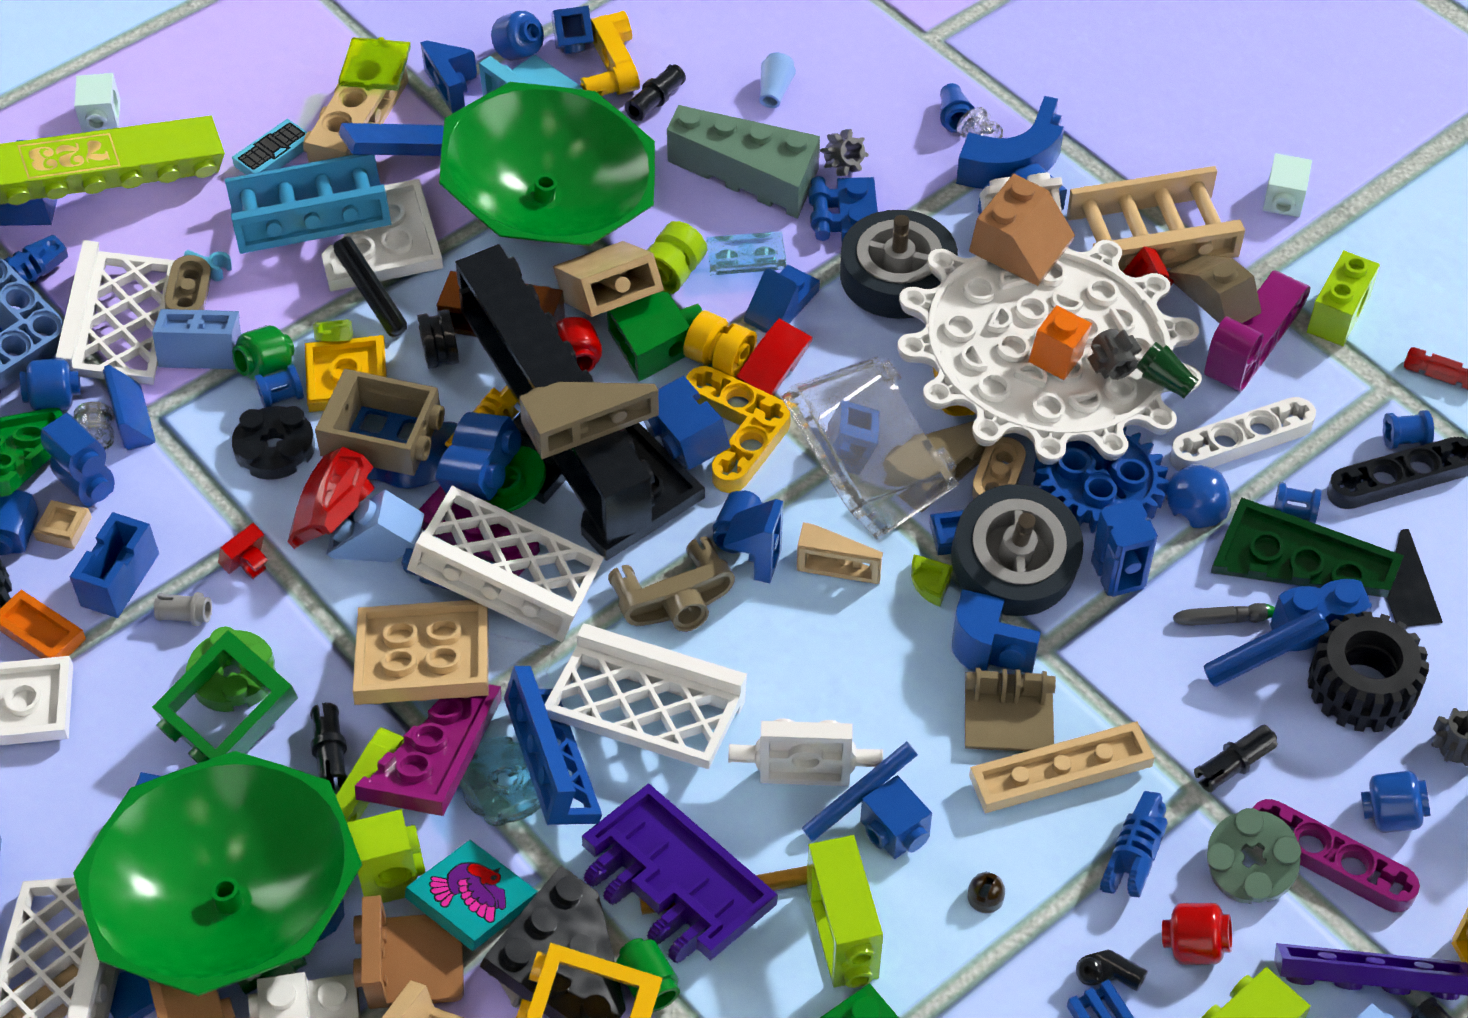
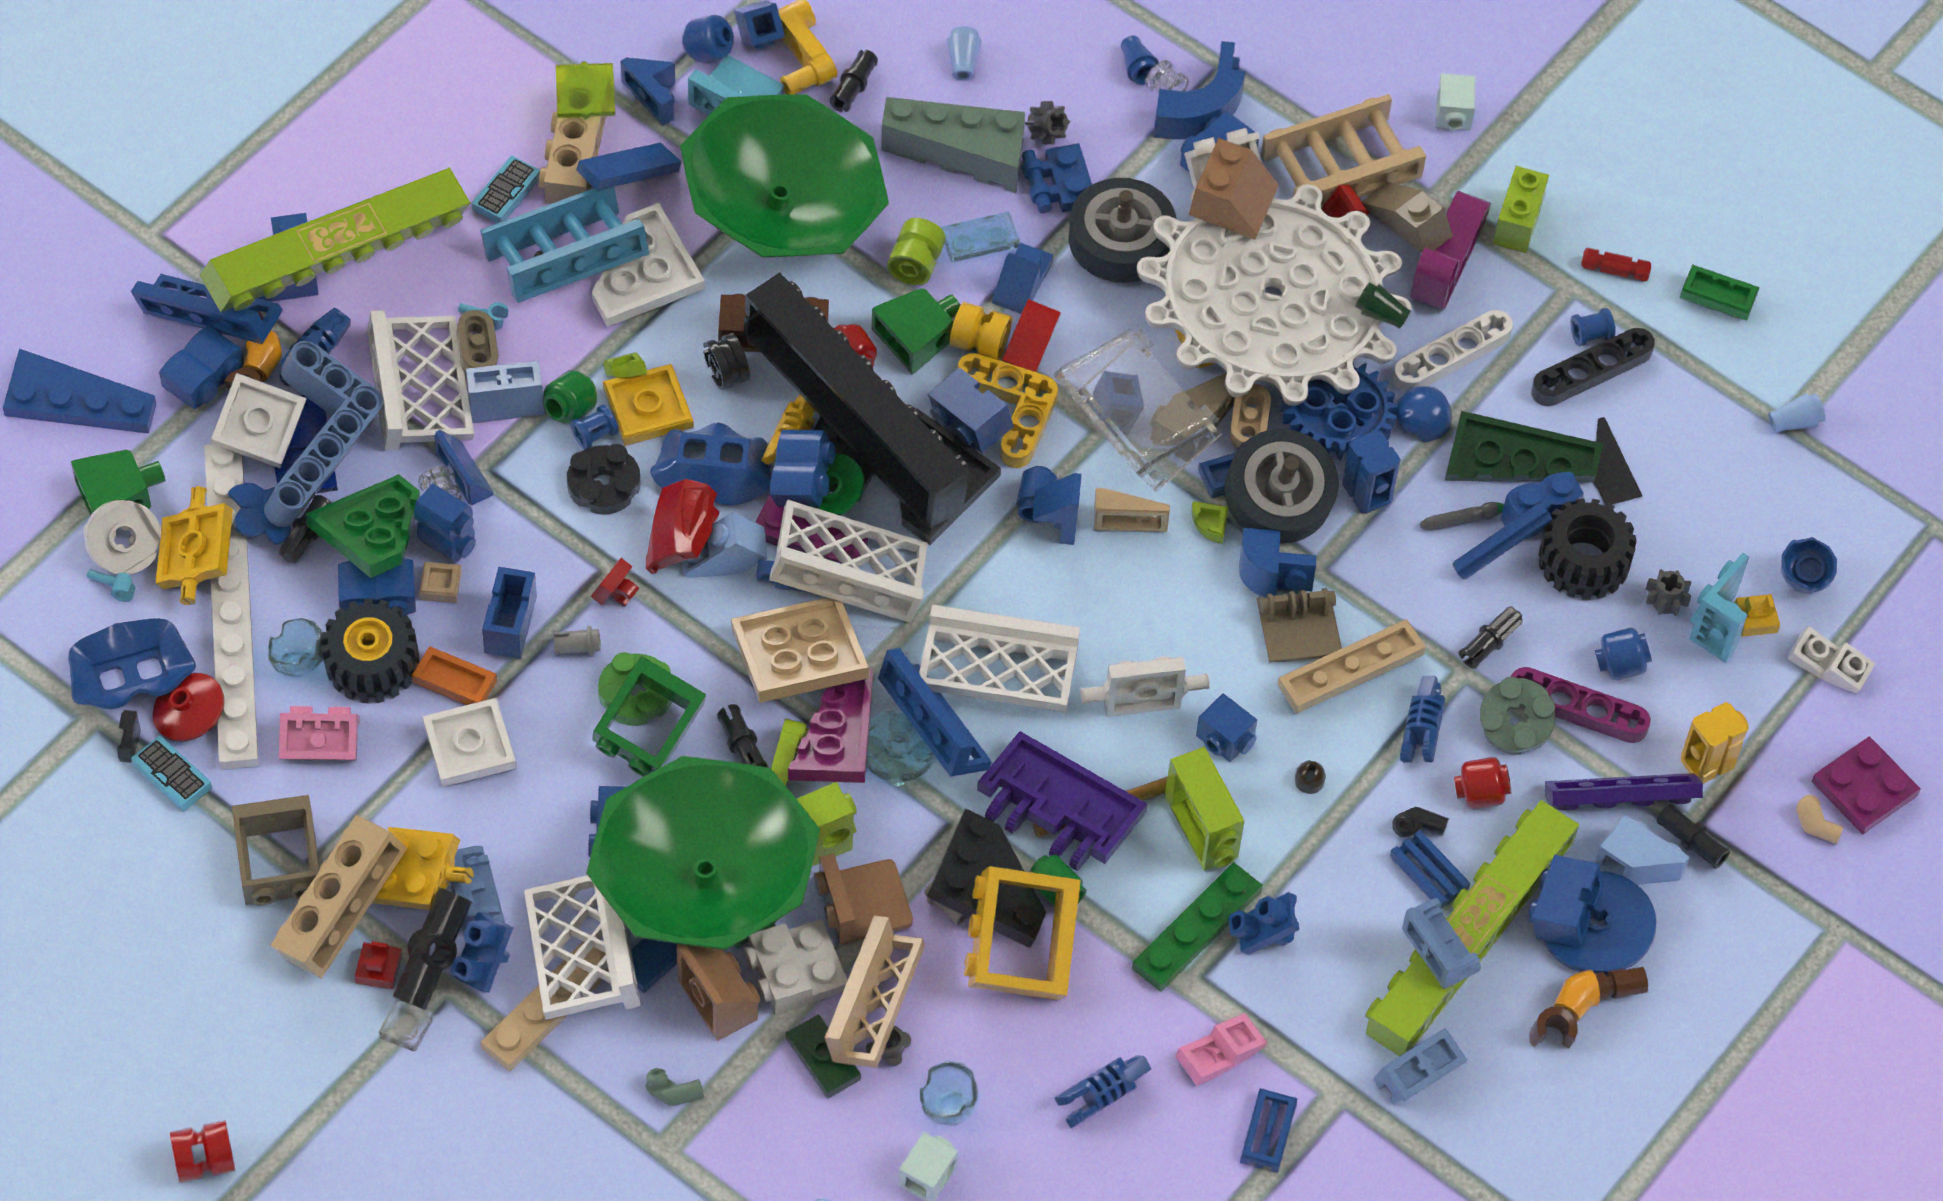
camera: 15 degrees left, 5 degrees up
blue head [20,358,81,411] -> none
light aqua brick [74,73,120,133] -> none
dark tan window [315,369,445,476] -> none
black axle [333,236,407,337] -> none
teal tile [404,840,538,951] -> none
dark tan slope [519,382,659,459] -> none
tan brick [553,241,664,317] -> none
dark tan connector [608,536,735,632] -> none
blue bar [802,741,918,842] -> none
orange brick [1028,305,1093,380] -> none
dark grey gear [1087,329,1142,380] -> none
blue bush [1273,482,1322,523] -> none

